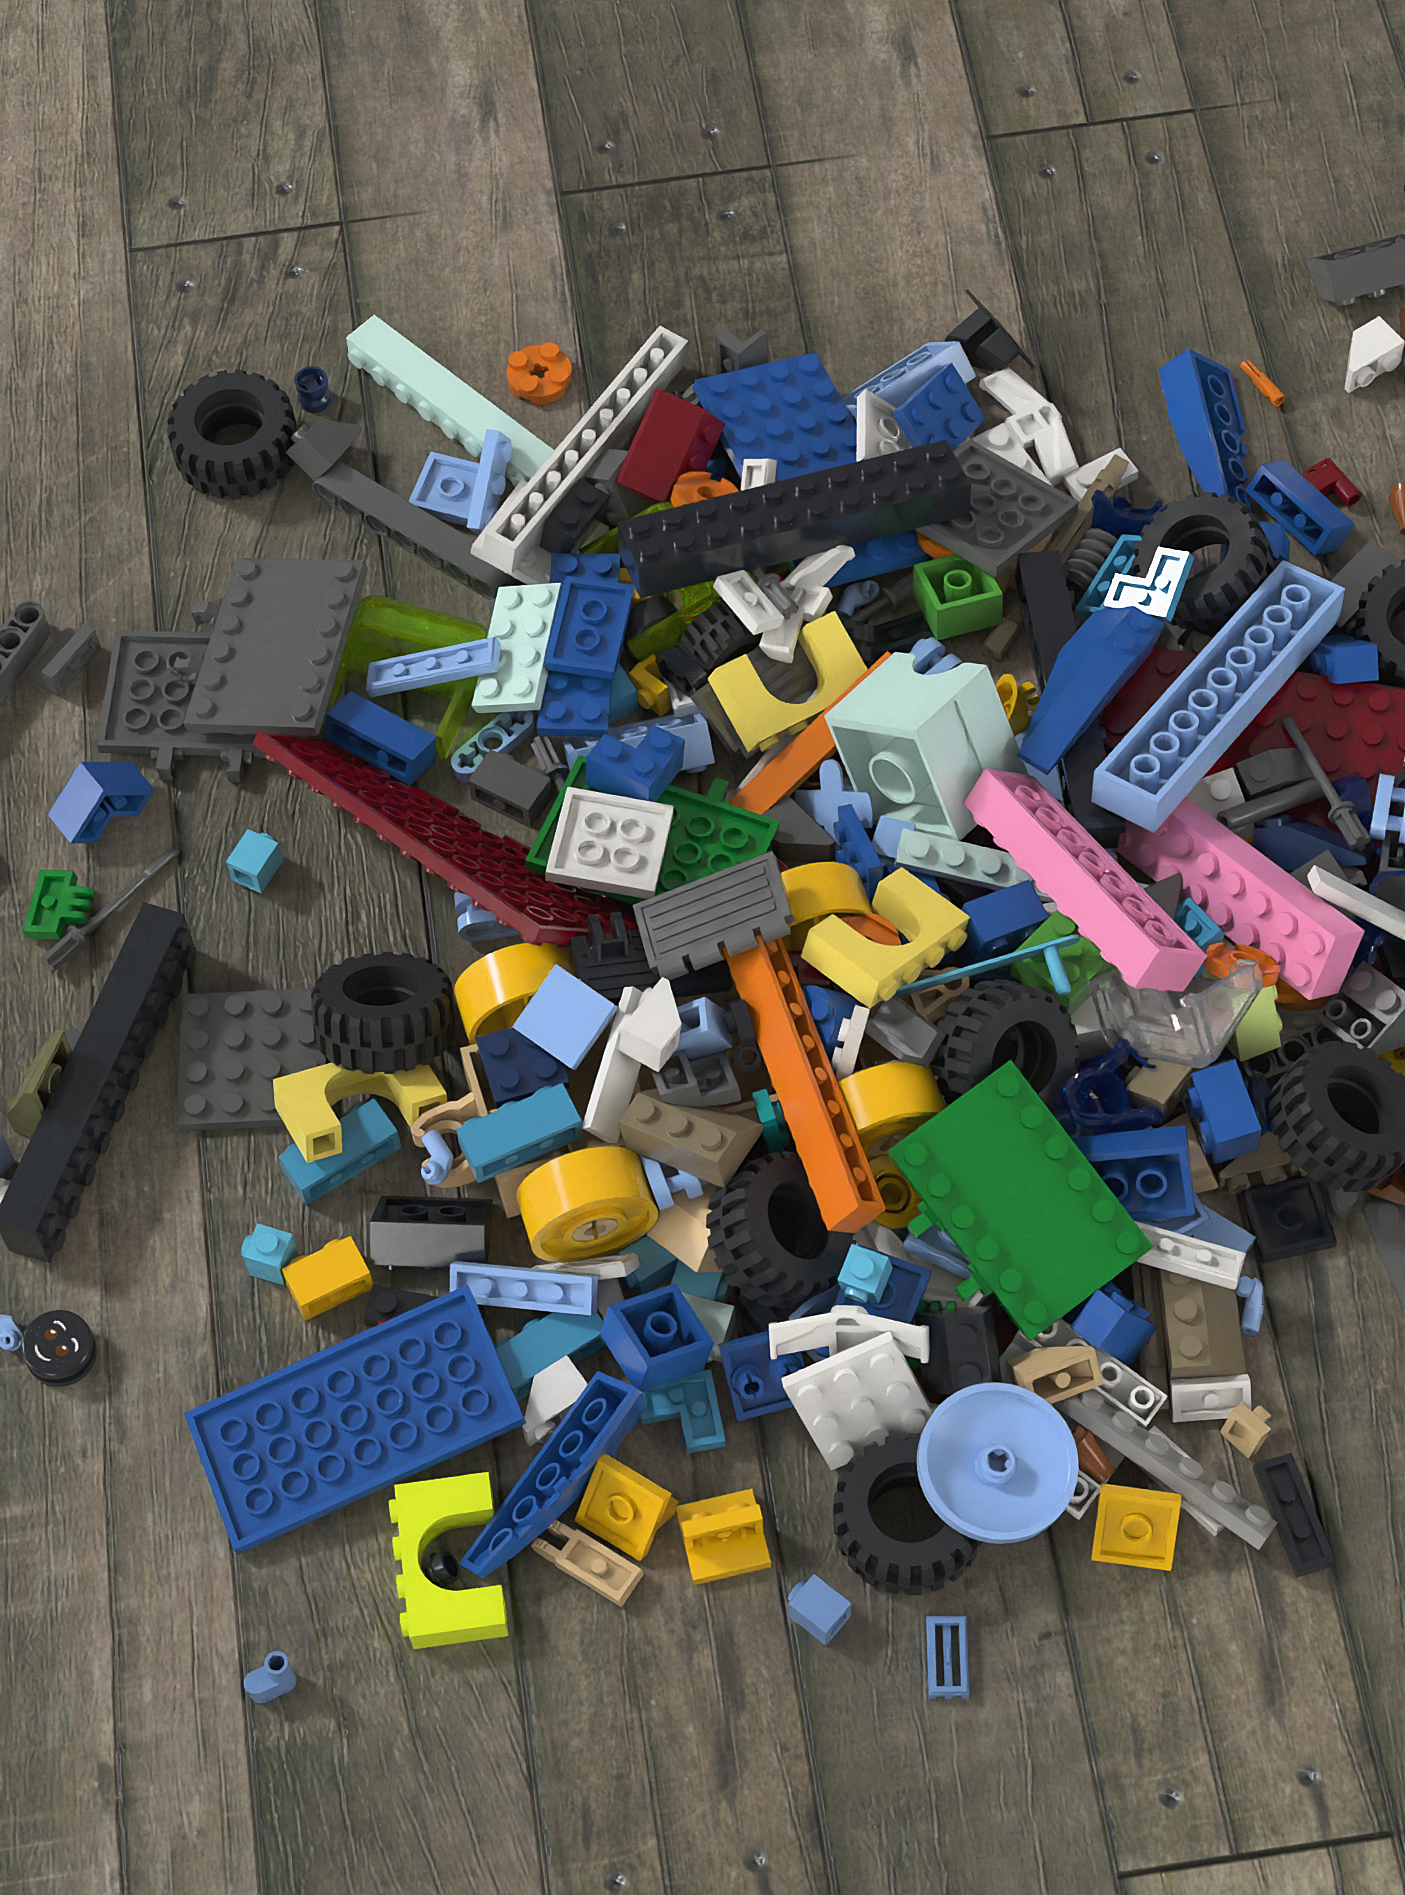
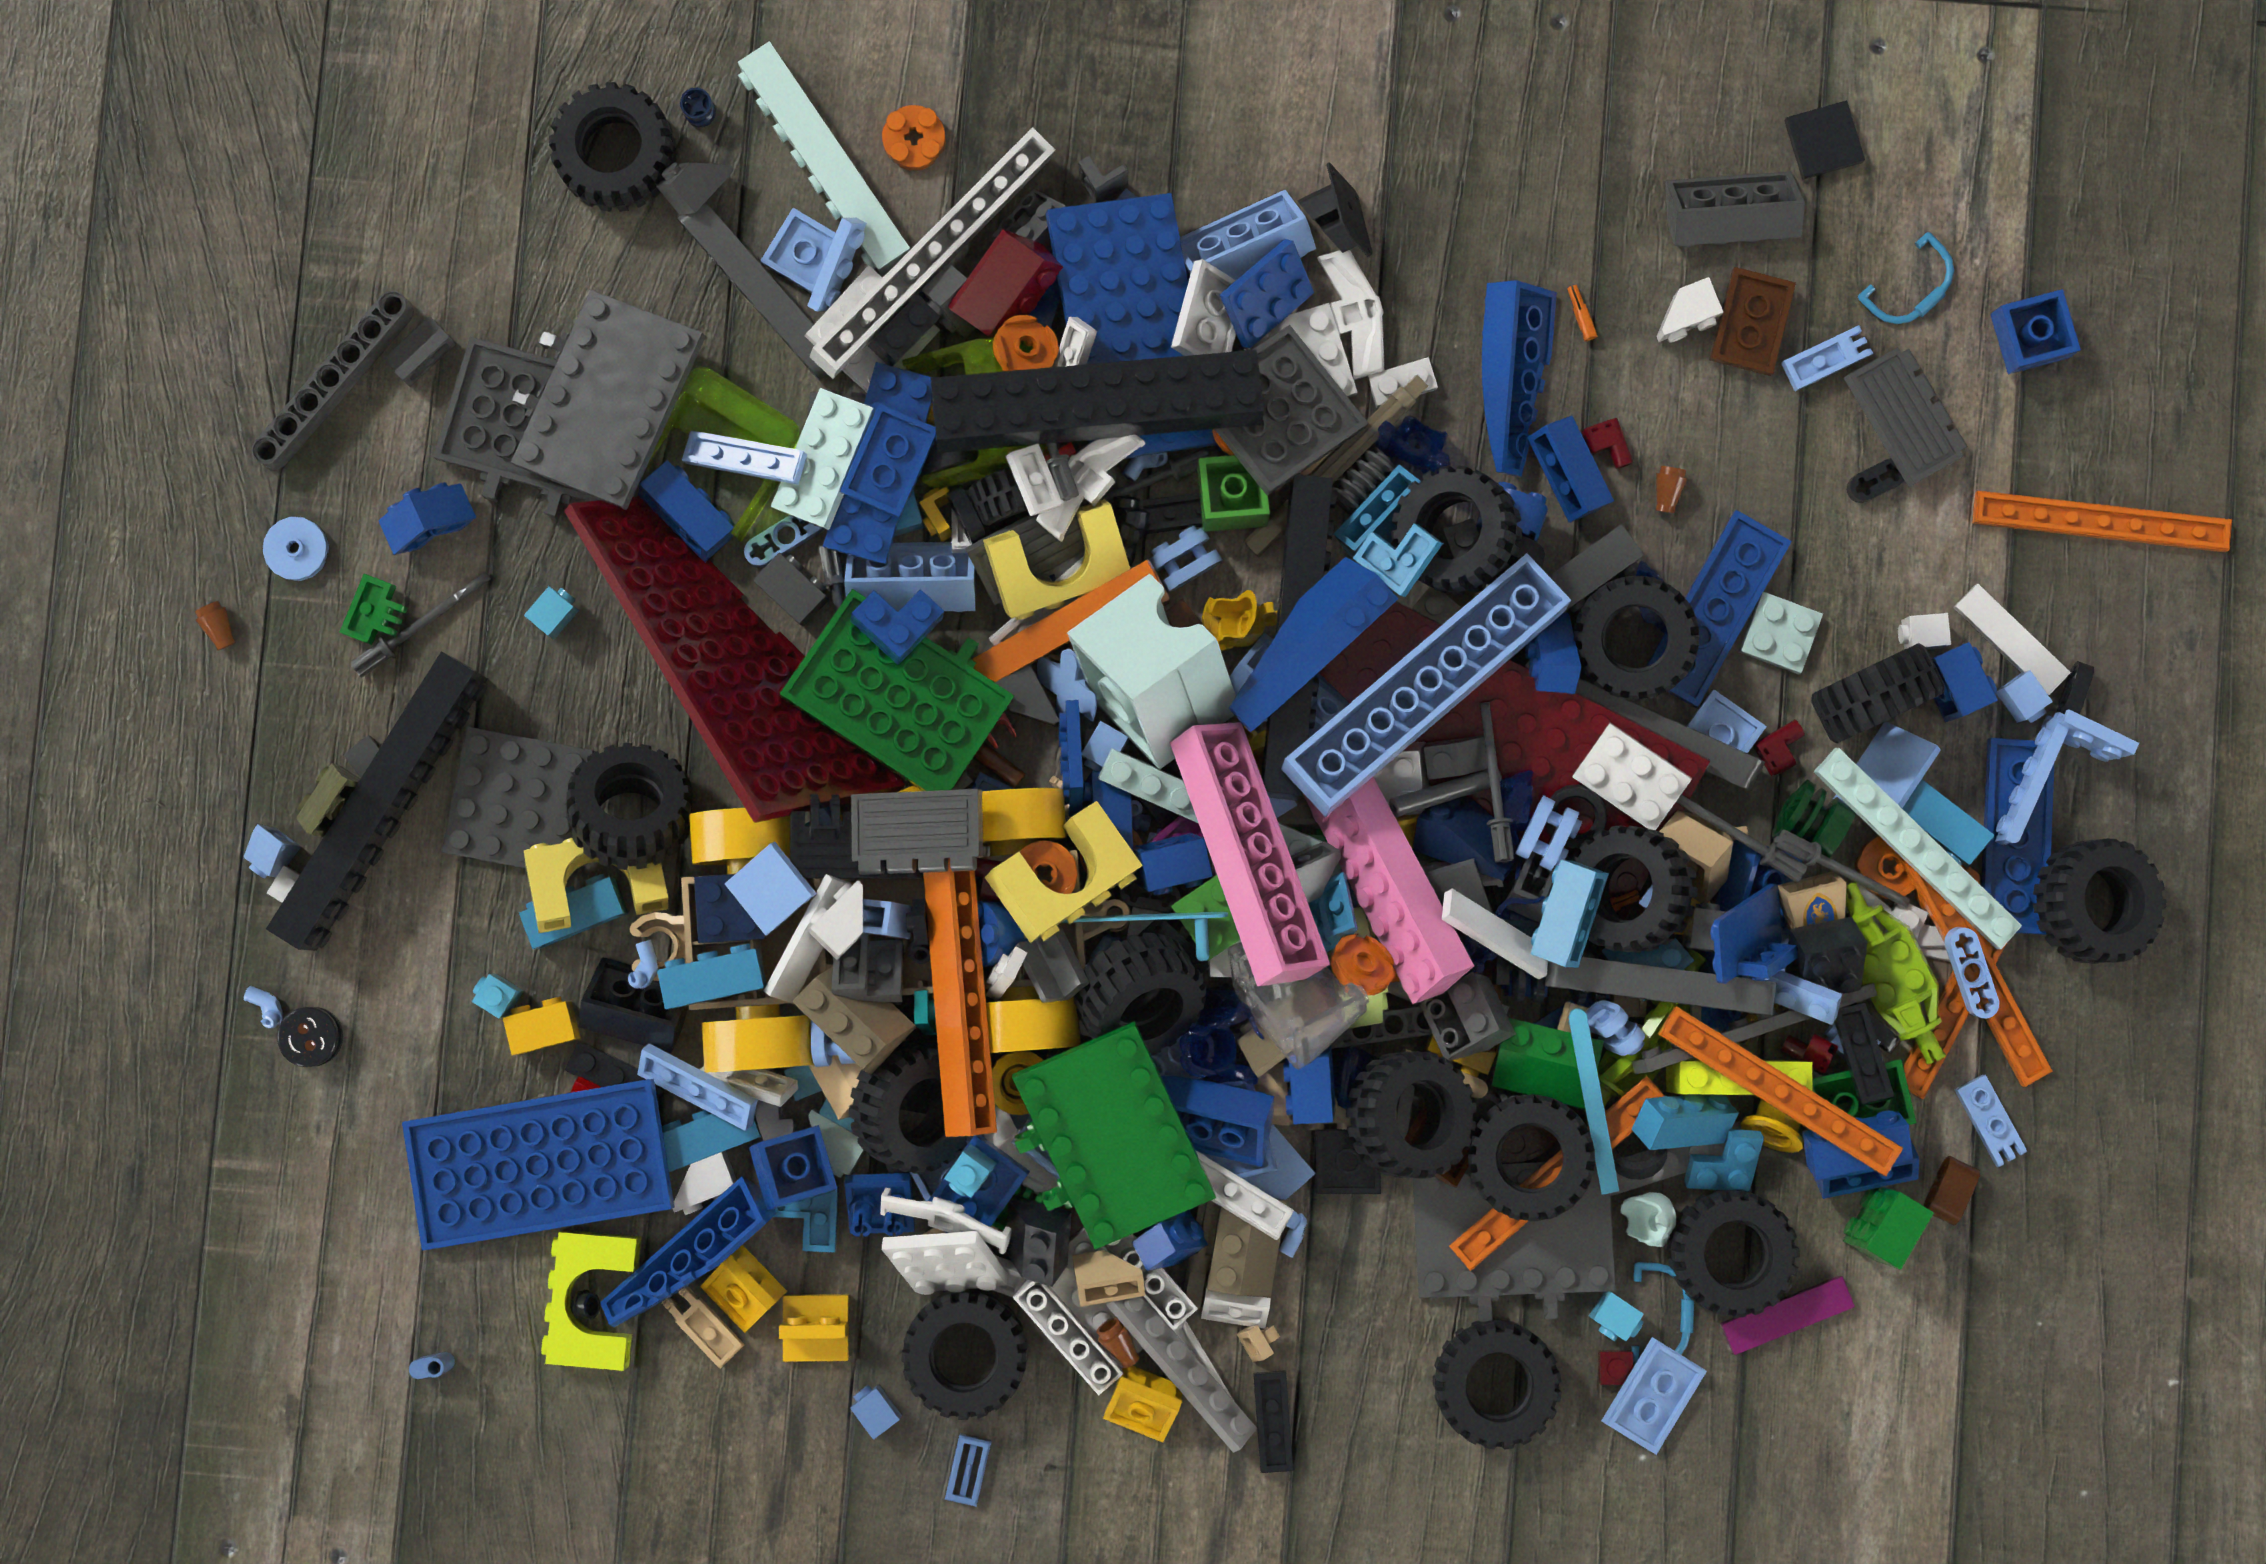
camera: 10 degrees right, 25 degrees up
white plate [545,787,674,899] -> none
light blue dish [917,1382,1079,1544] -> none

